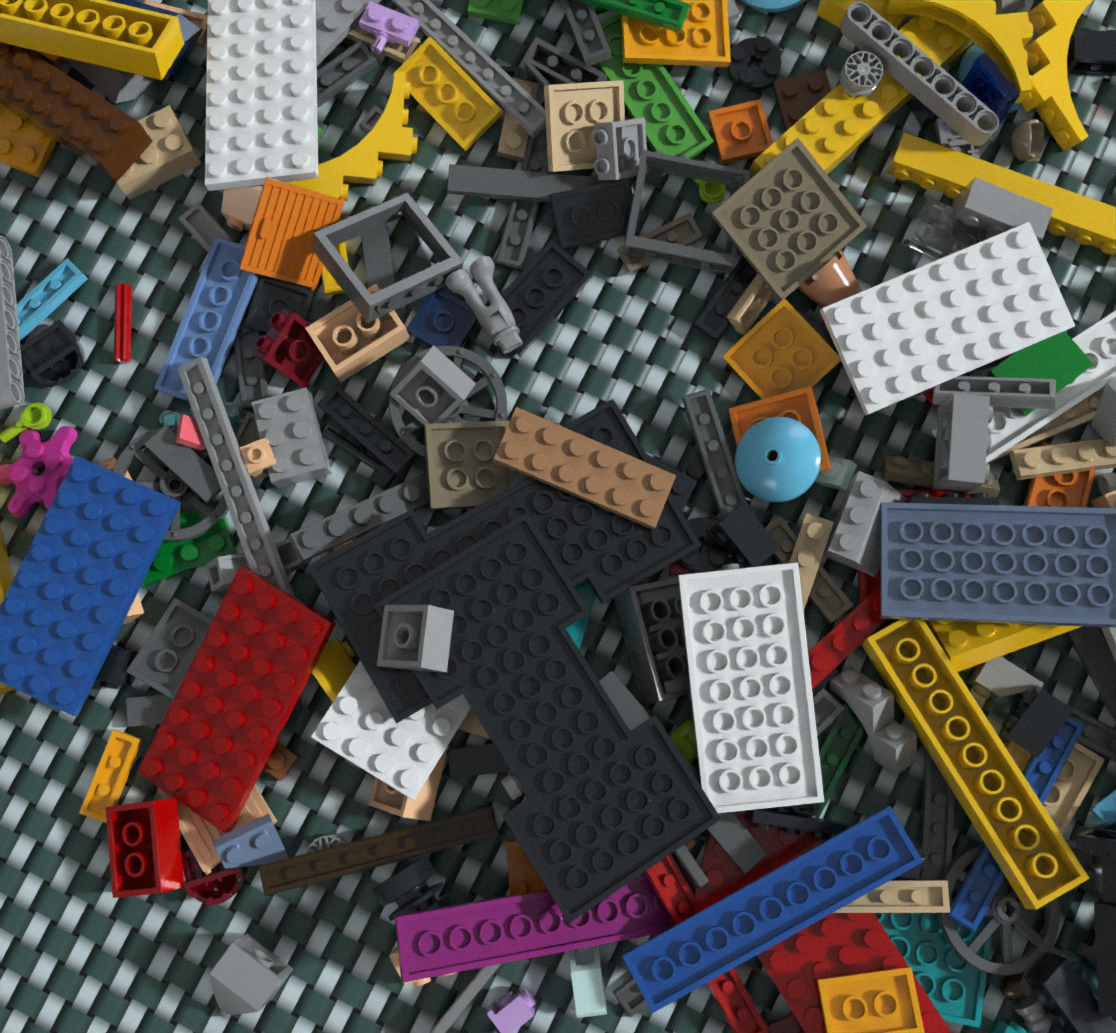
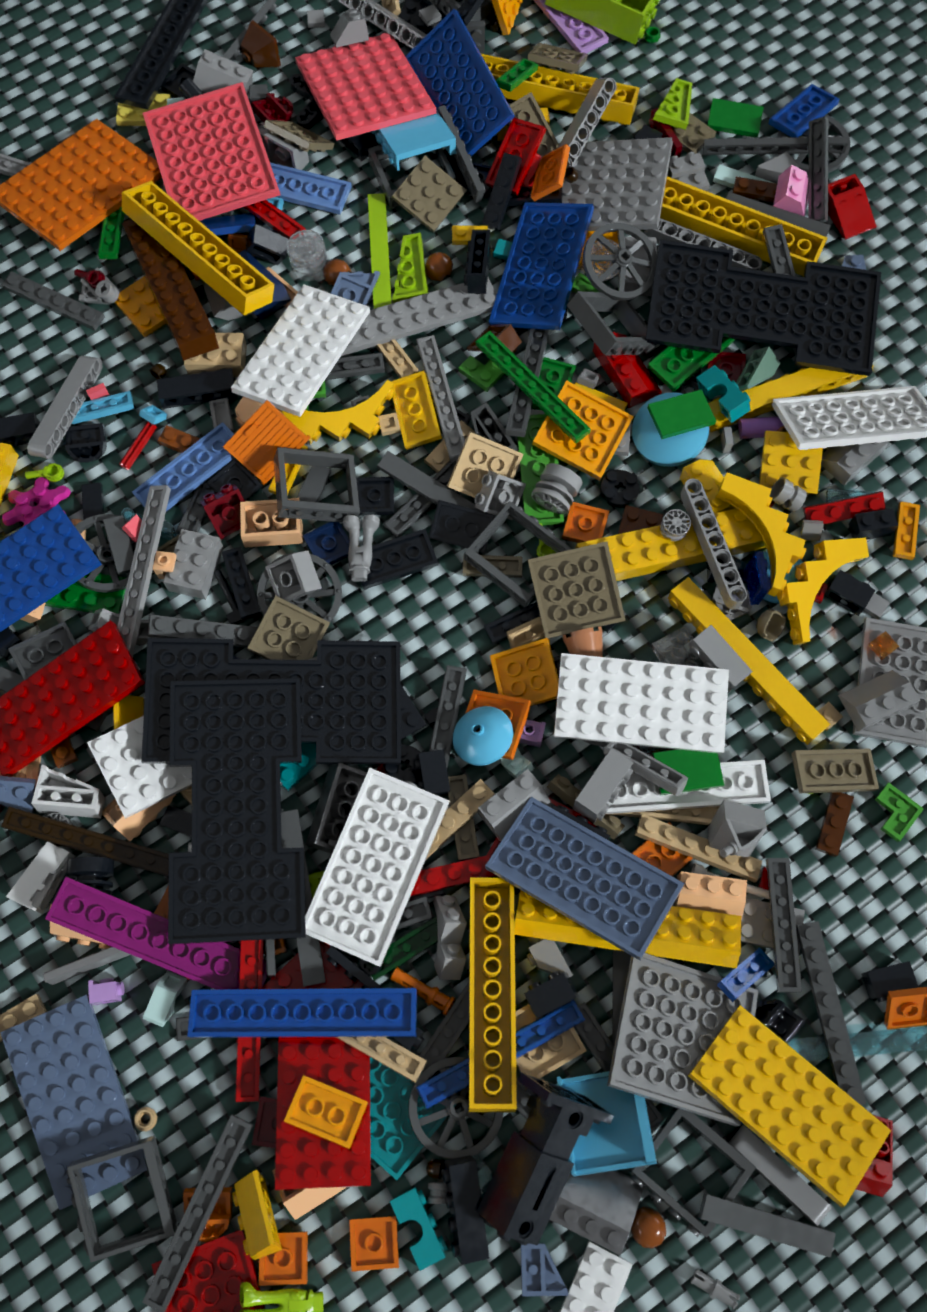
camera: 25 degrees right, 10 degrees down
lavender plate [359,1,419,54] -> none
light grey slope [377,605,454,672] -> none
medium nougat plate [493,407,676,530] -> none
none -> white wedge [6,841,76,914]
none -> white wedge [31,765,106,818]
none -> black tile [81,482,104,520]
none -> coral tile [86,383,110,400]
none -> medium azure tile [139,405,167,425]
none -> dark brown hinge [149,364,166,380]
none -> black brick [157,368,238,409]
none -> dark orange plate [157,425,200,453]
none -> black plate [356,477,395,516]
none -> tan plate [378,412,401,436]
none -> orange pin [390,967,456,1016]
none -> lavender brick [519,720,546,747]
none -> light grey wheel [531,463,583,515]

